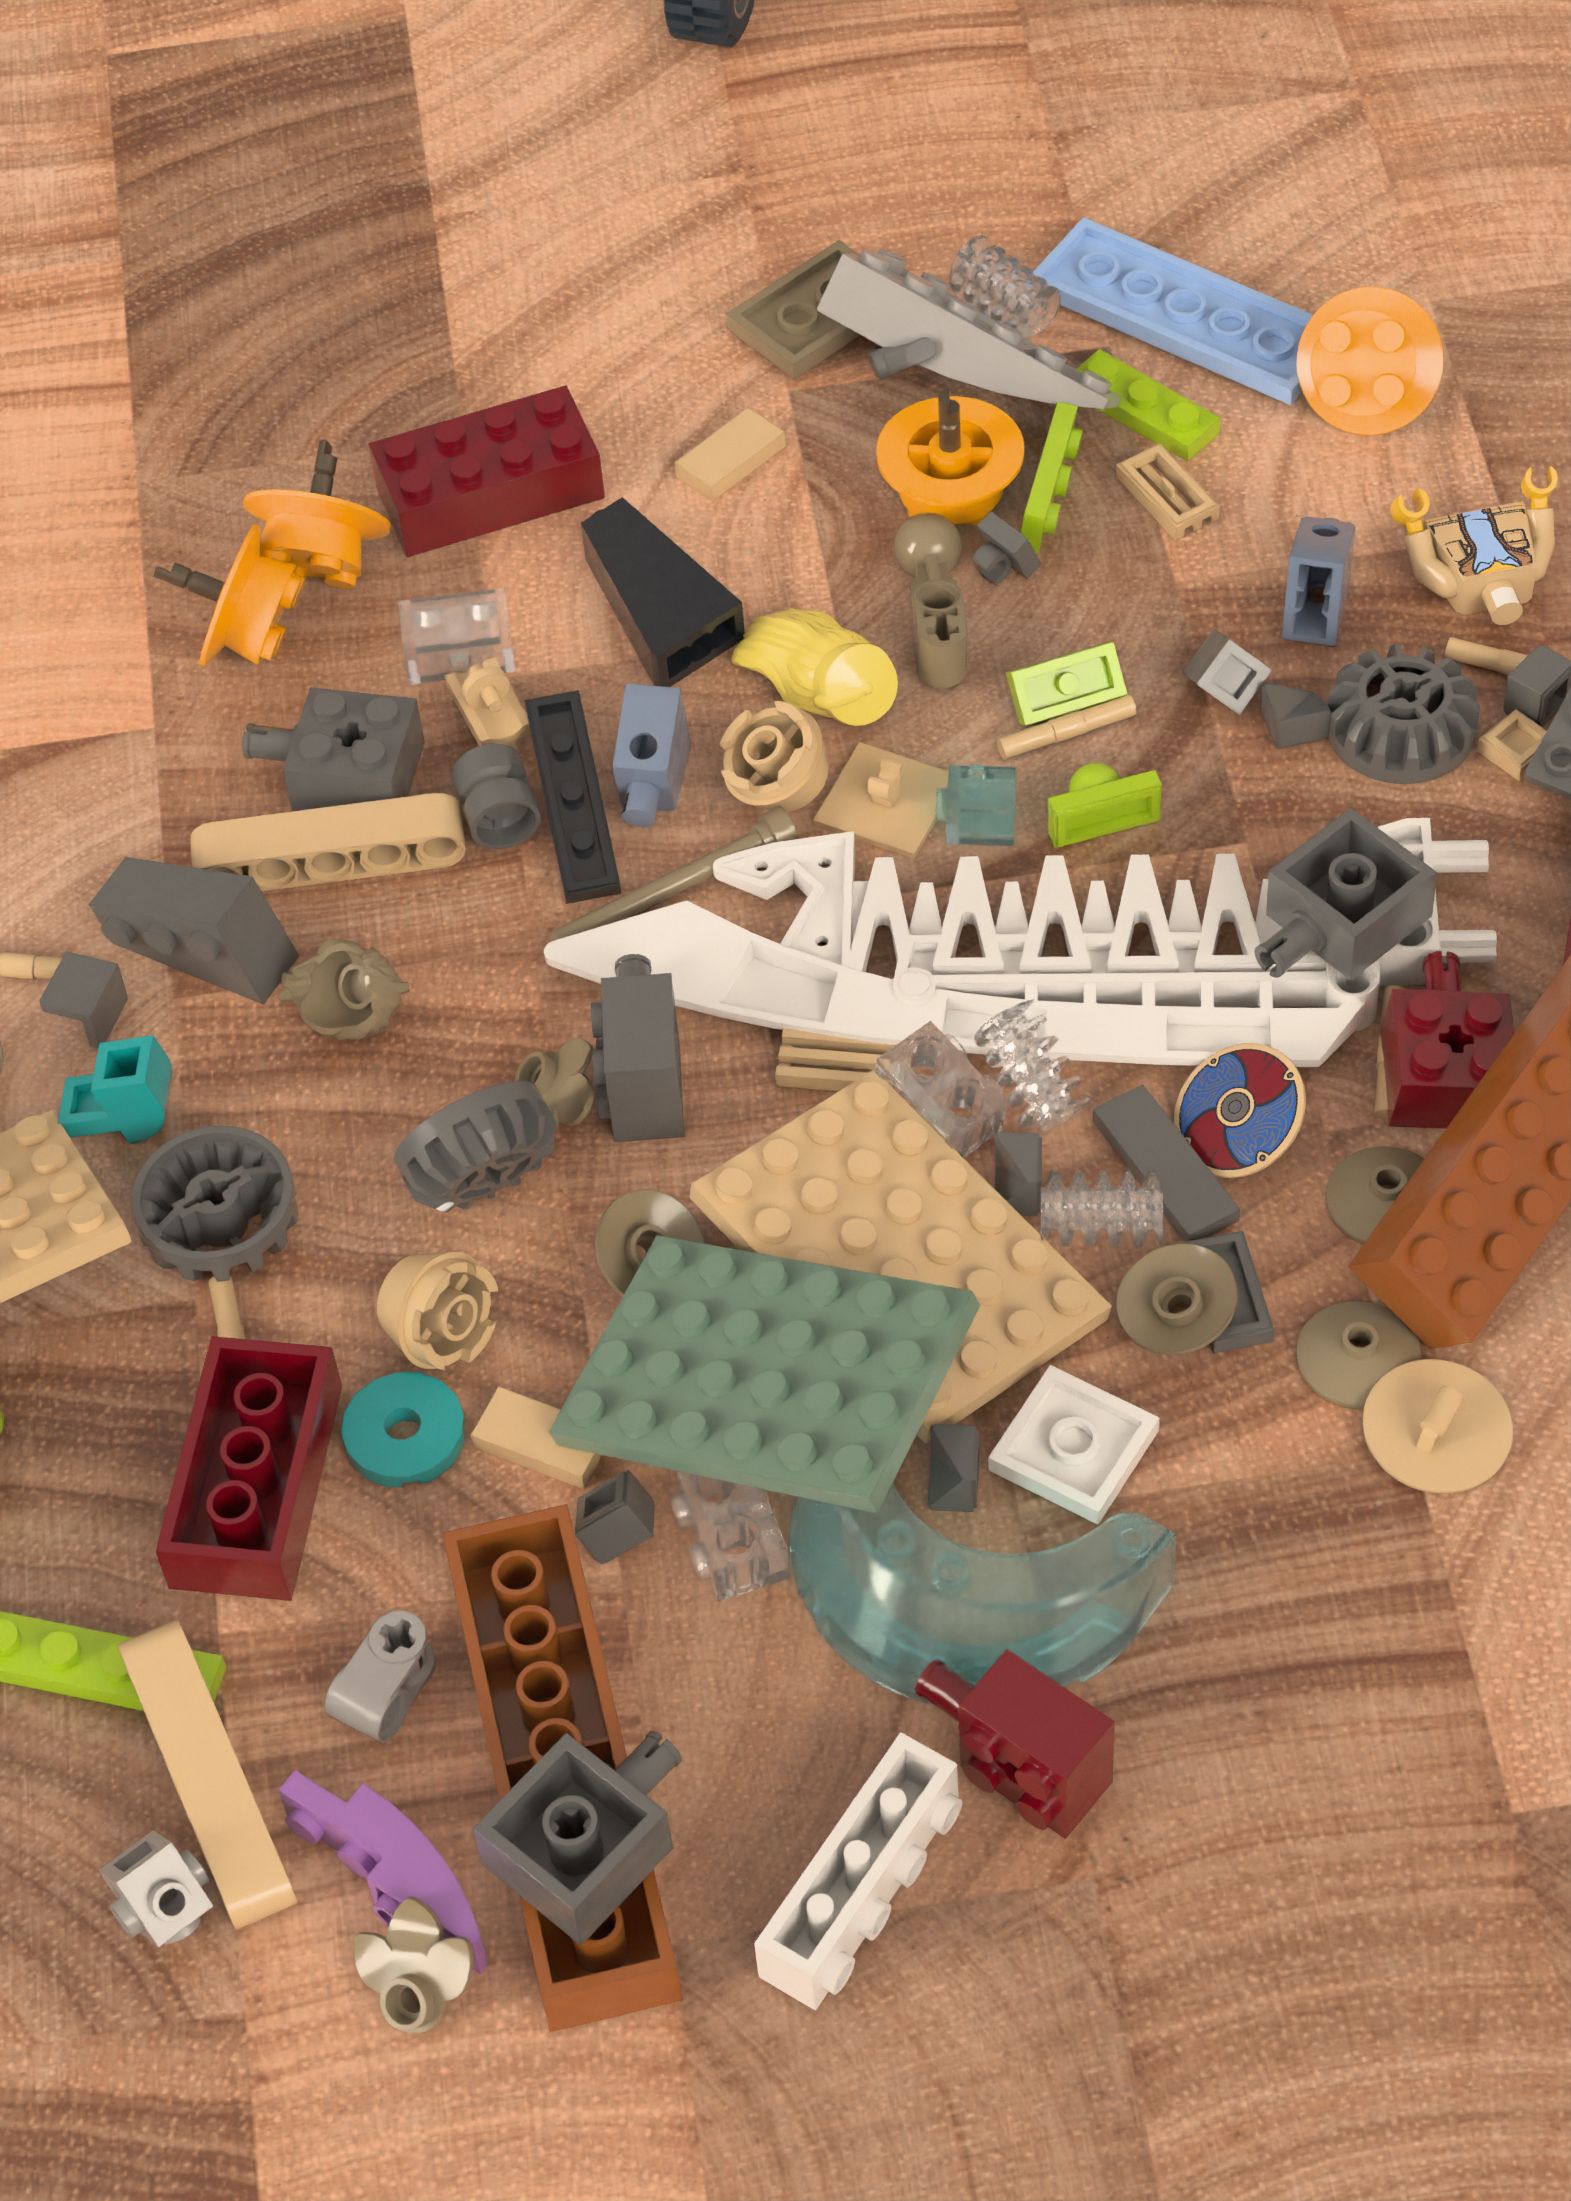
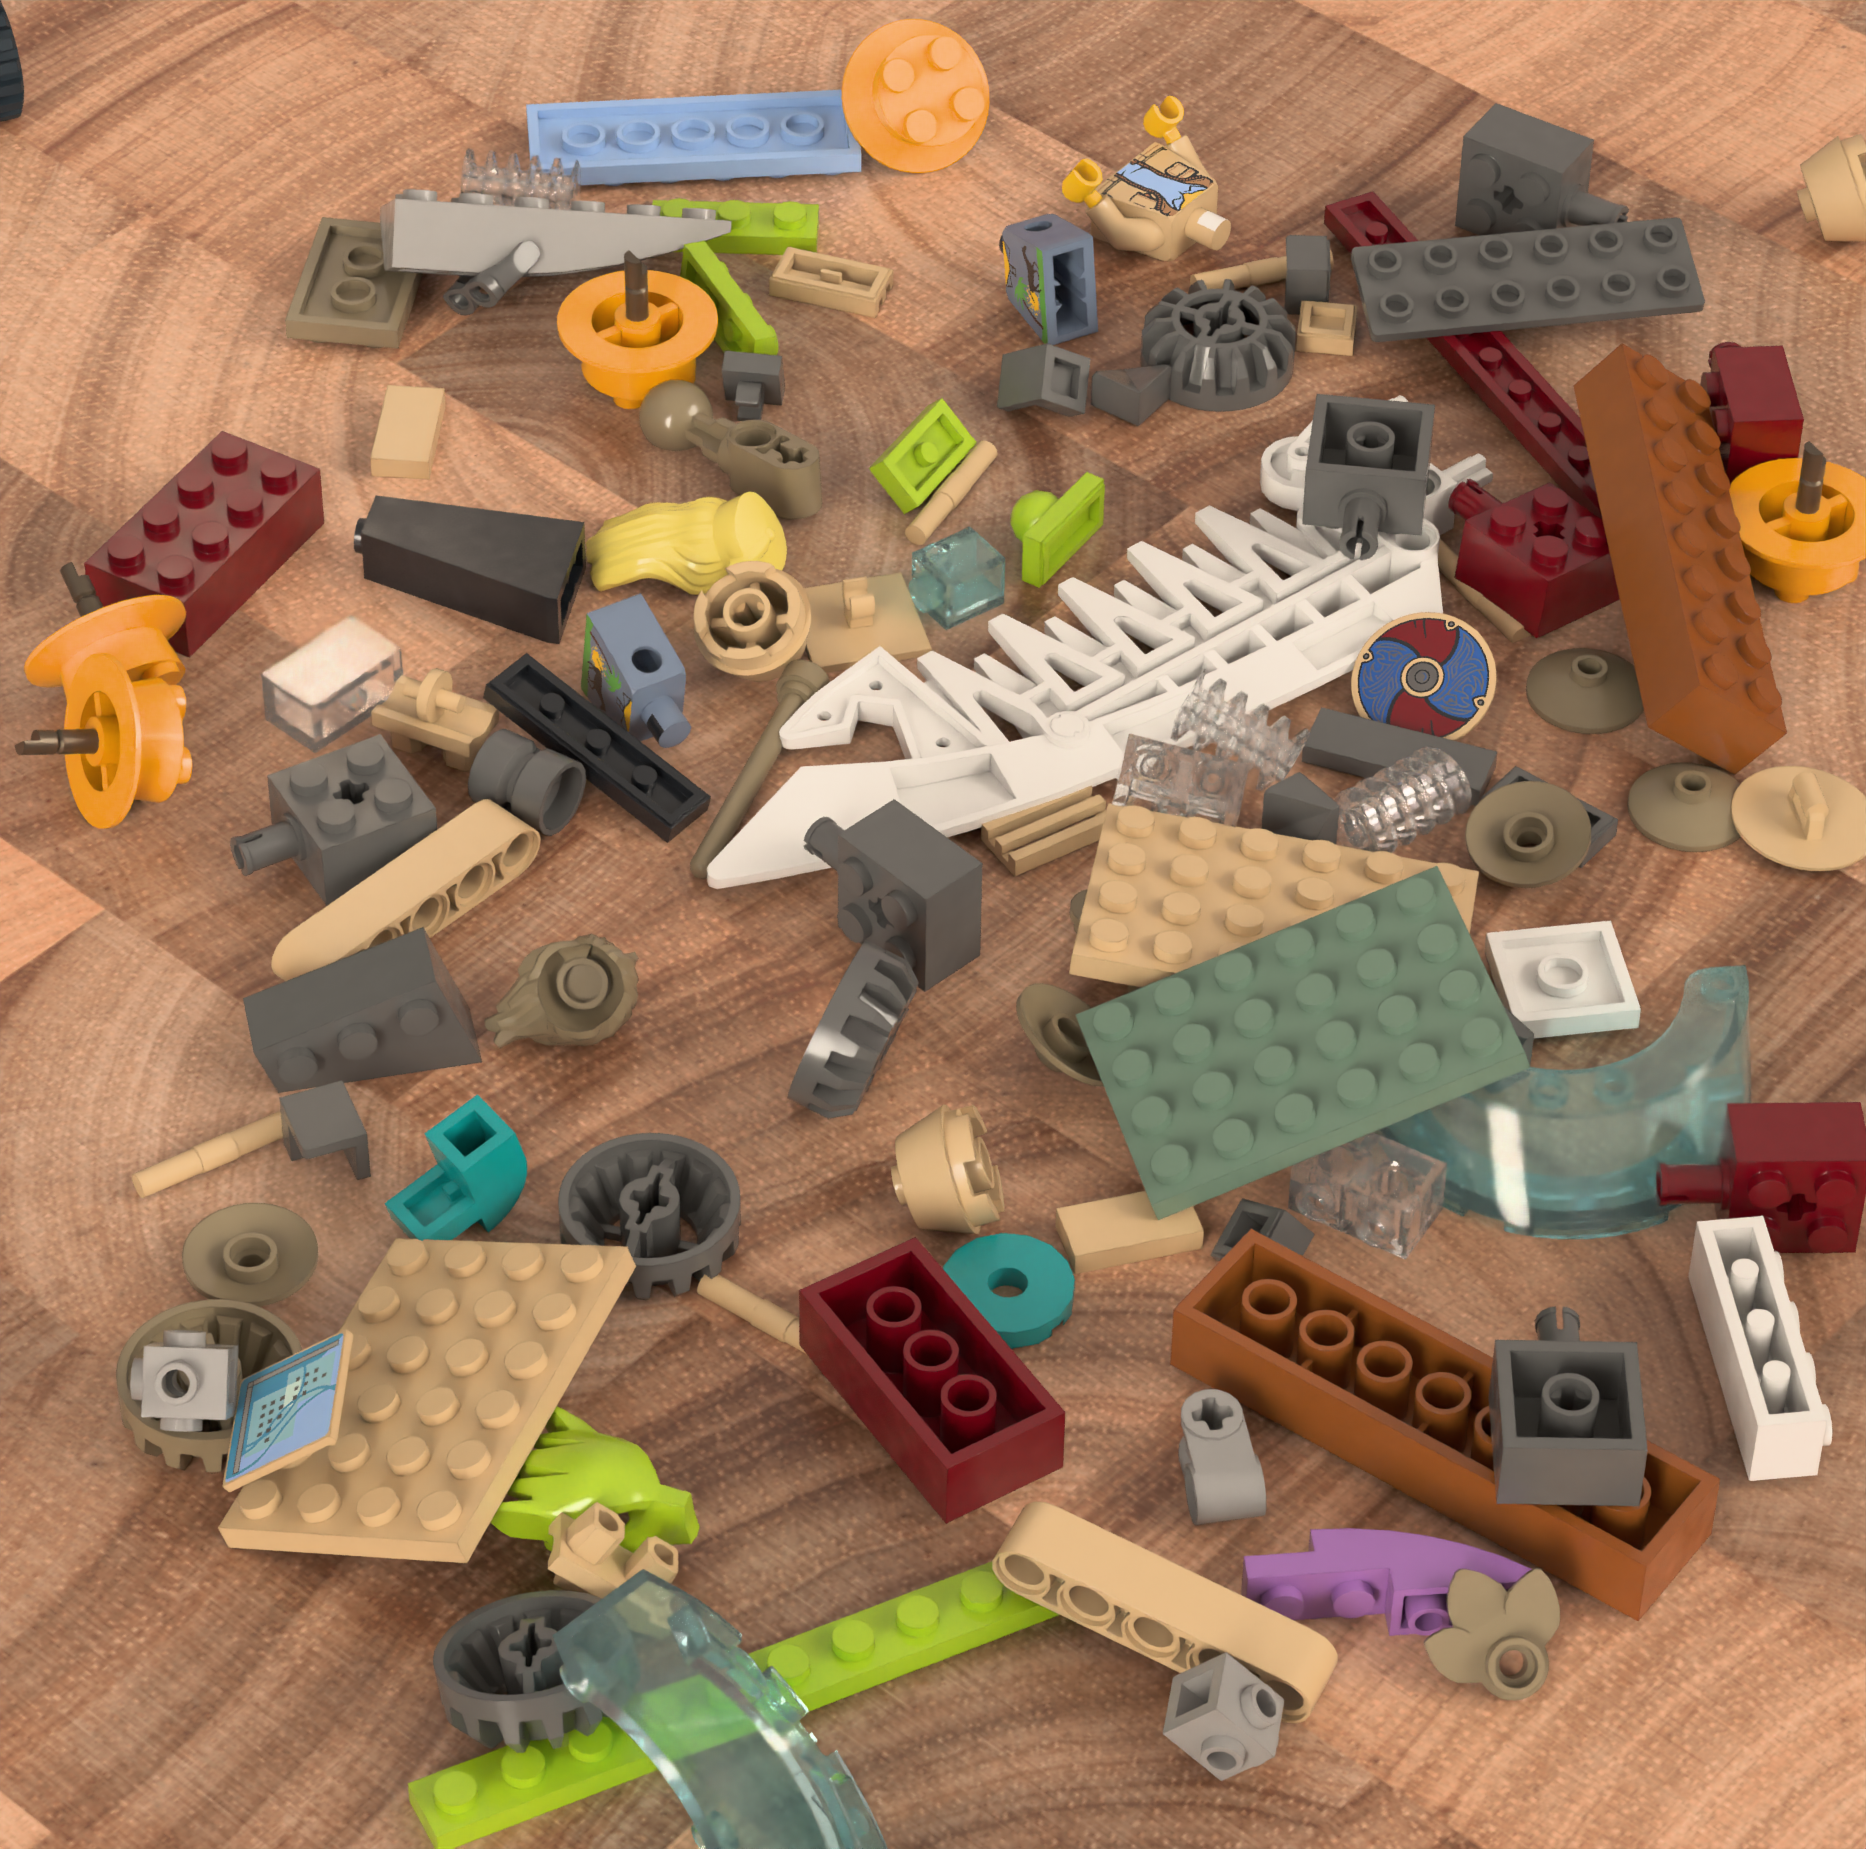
camera: 45 degrees left, 10 degrees down
dark tan plate [515,1038,595,1127] -> none

